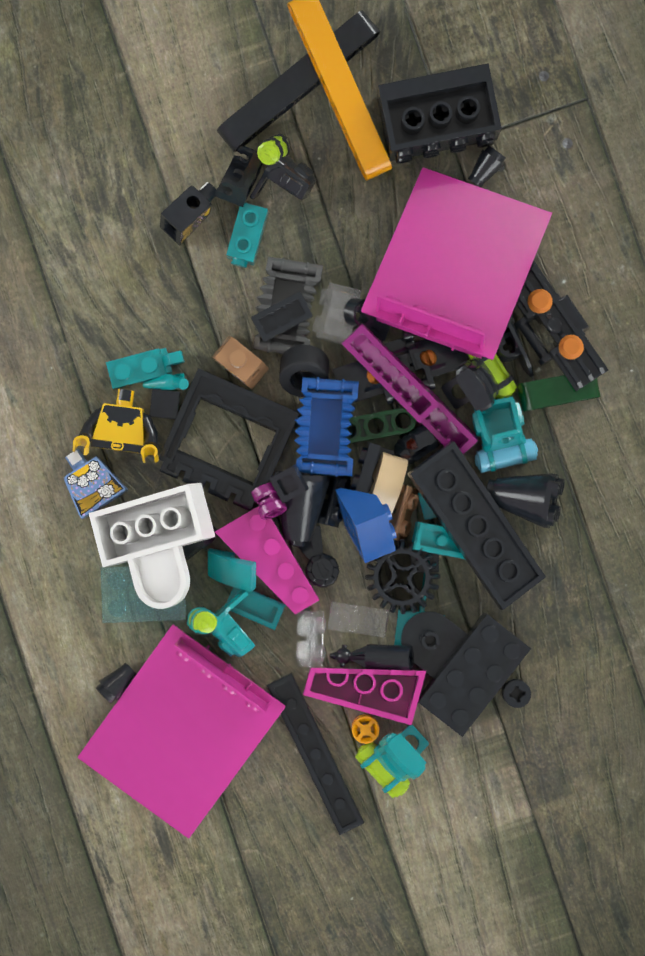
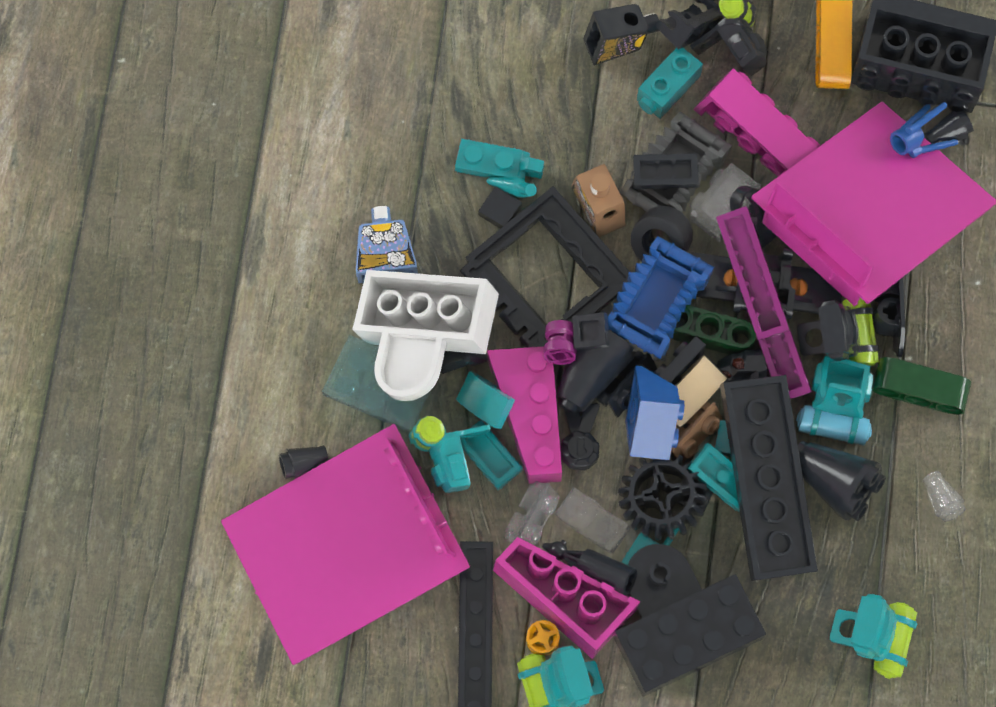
camera: 25 degrees right, 15 degrees down
torso [72,389,159,463] -> none
black wheel [502,679,531,708] -> none
black piece [514,261,608,392] -> none
none -> dark pink wedge [693,68,820,176]
none -> teal piece [830,594,917,679]
none -> blue plant [890,102,958,158]
none -> clear cone [923,471,966,522]

